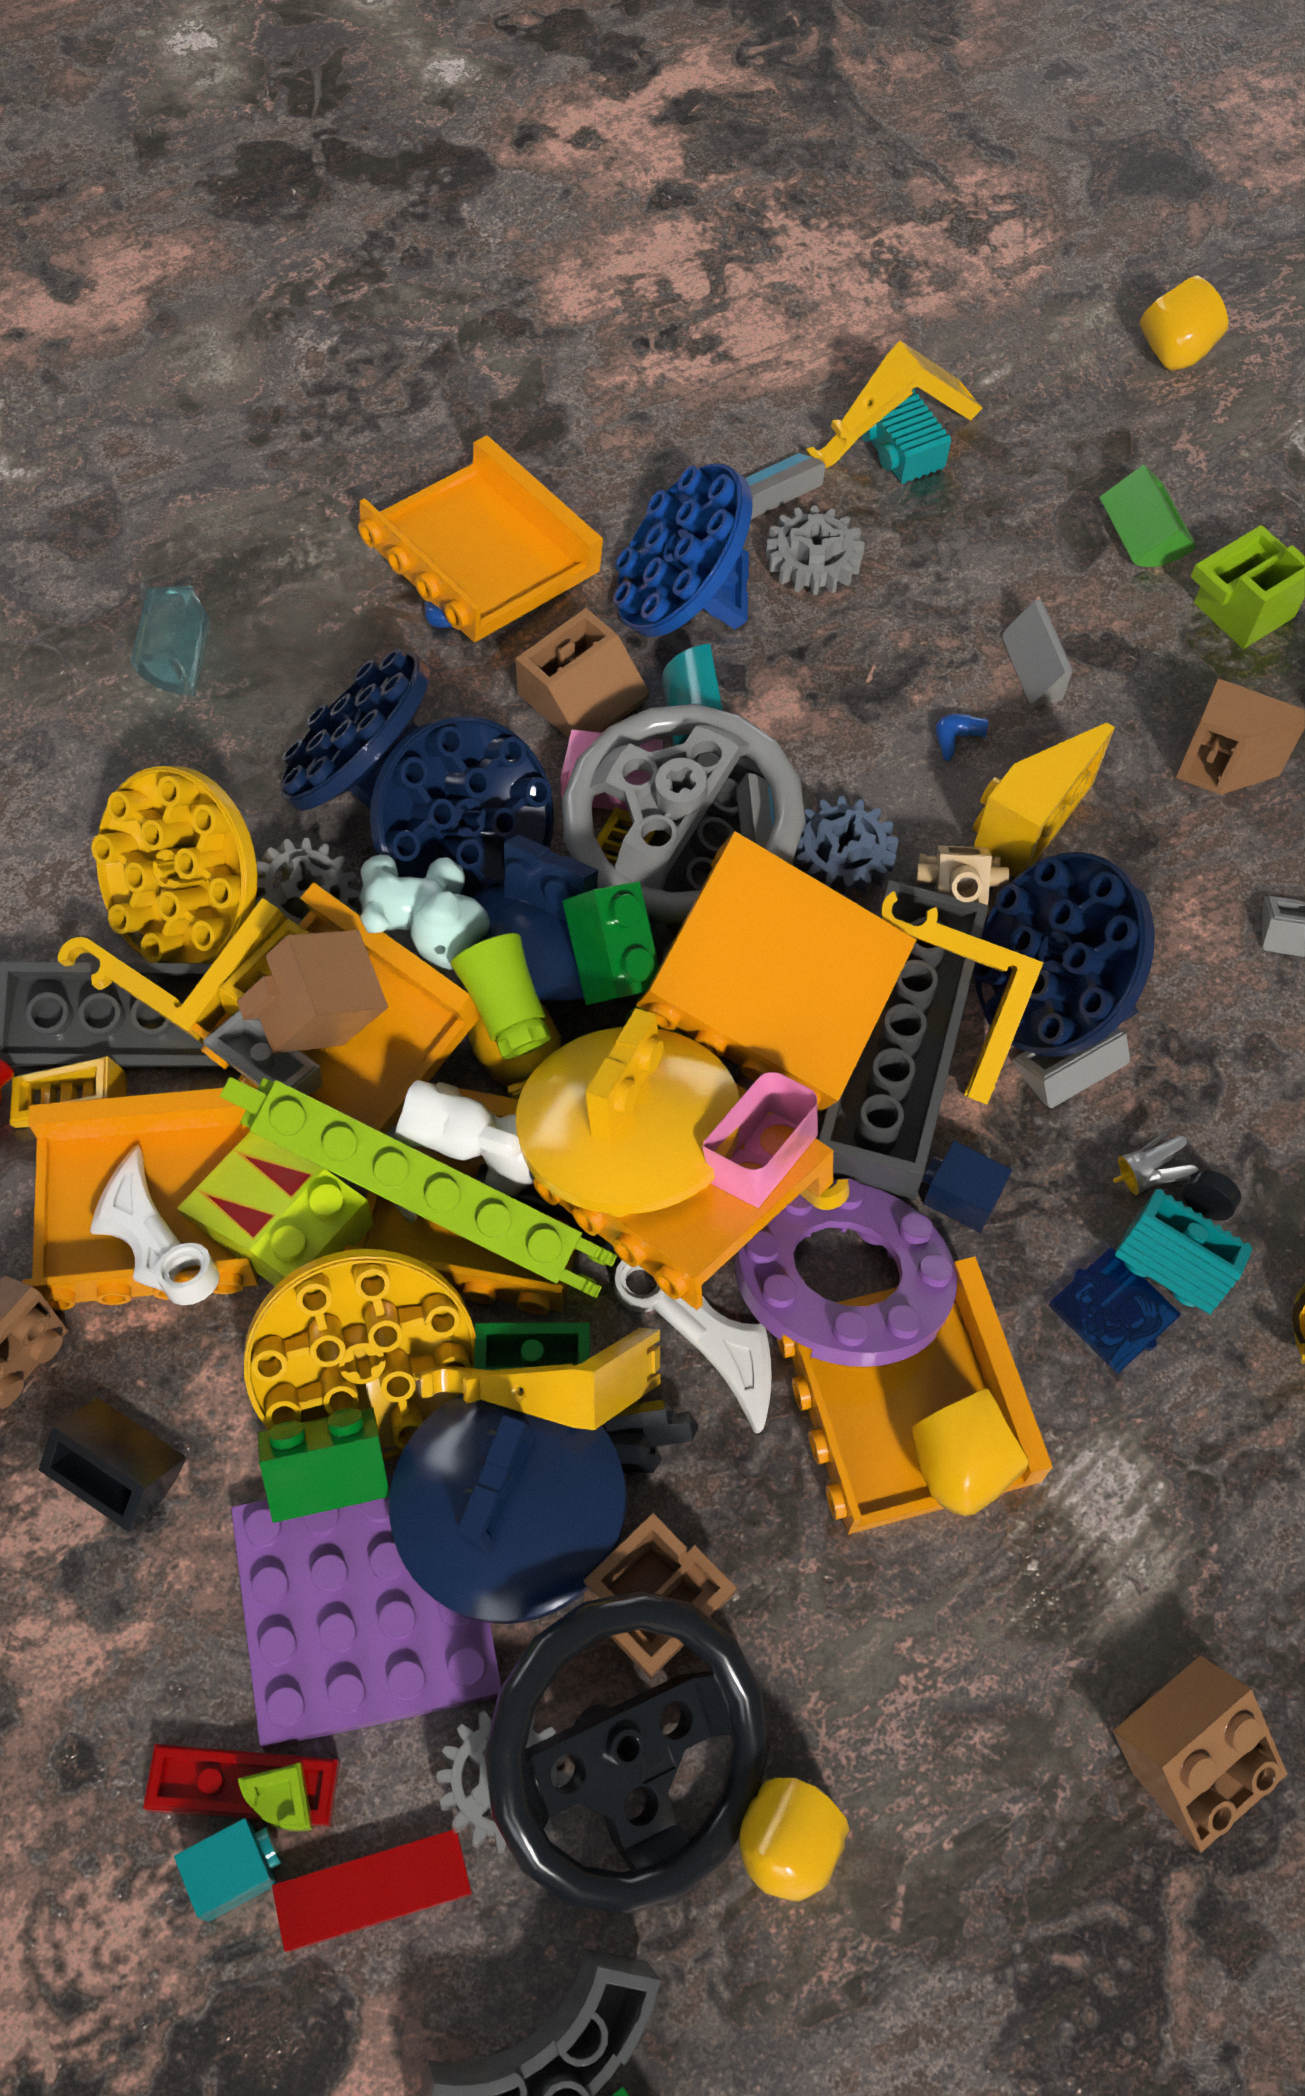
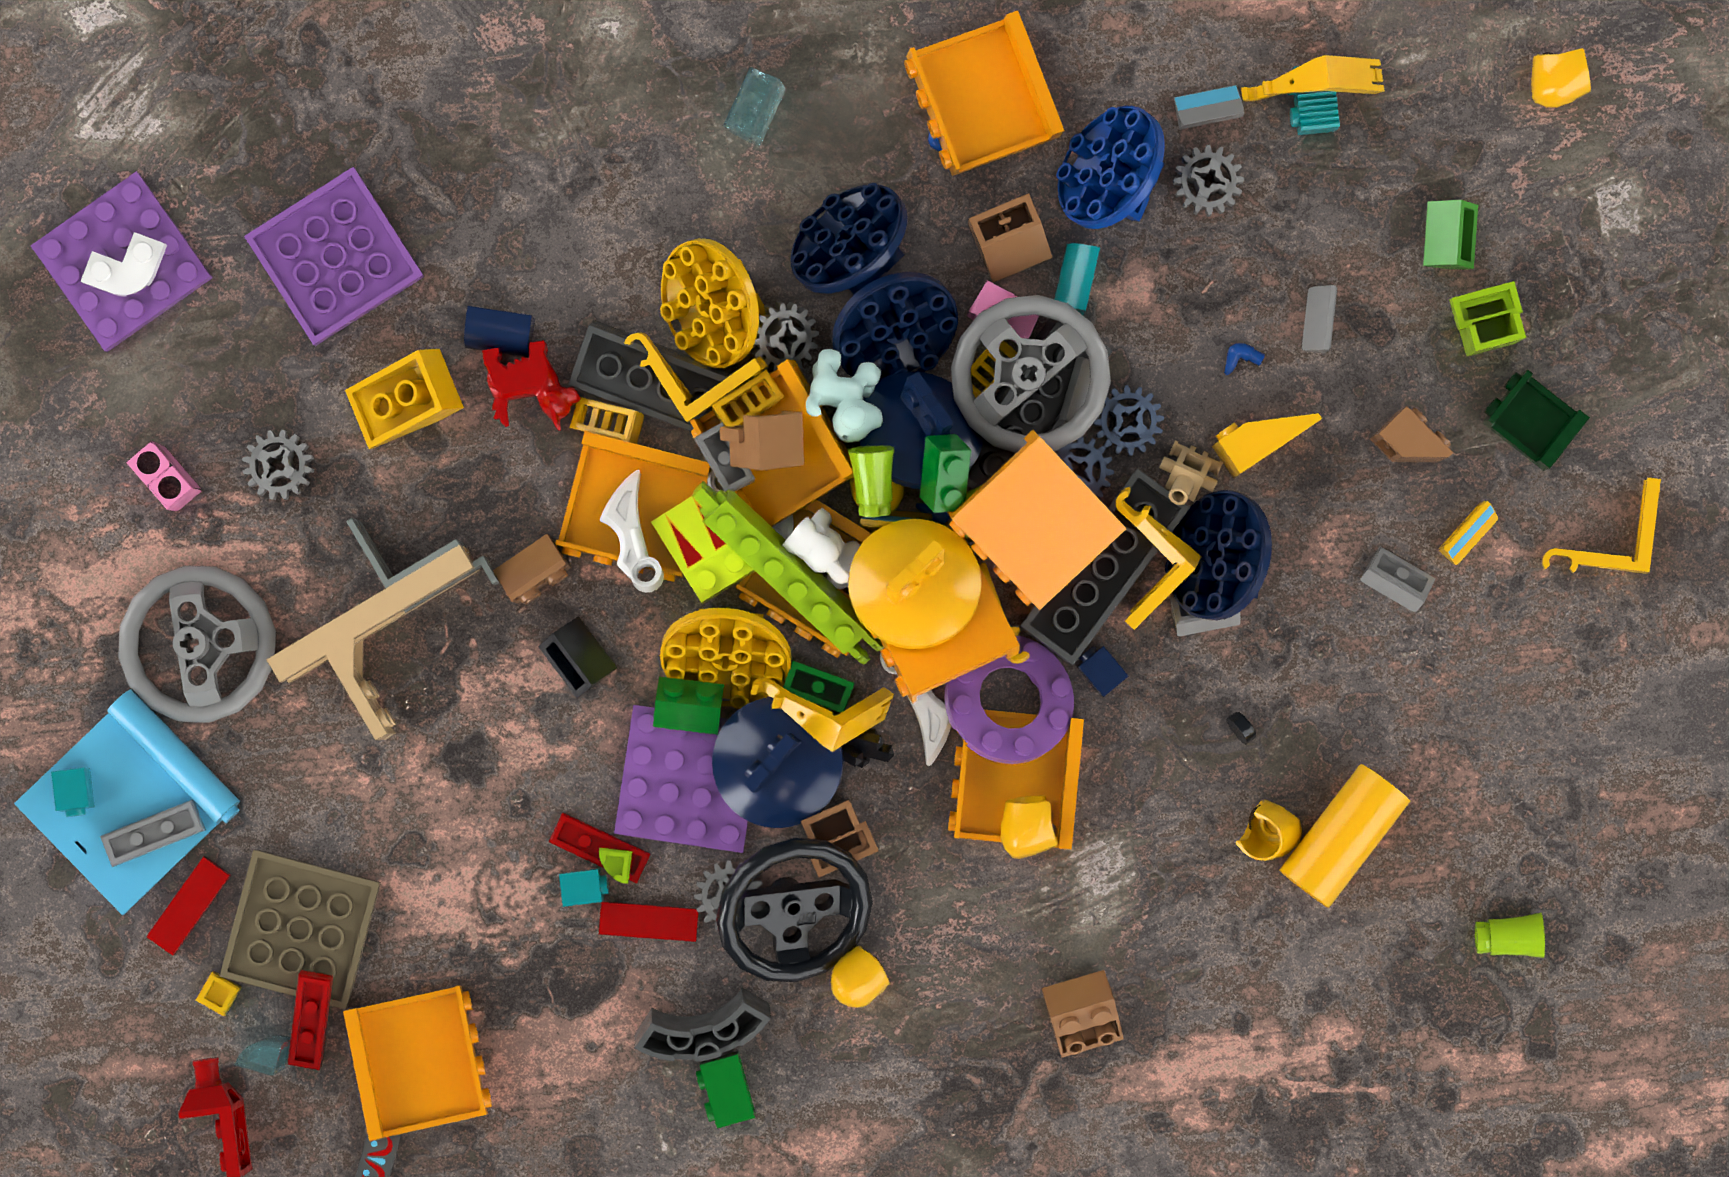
camera: 25 degrees right, 25 degrees up
bright pink piece [702,1072,818,1208] -> none
clear blue piece [1048,1247,1182,1374] -> none
flat silver piece [1113,1127,1198,1195] -> none
teal brick [1114,1189,1253,1315] -> none

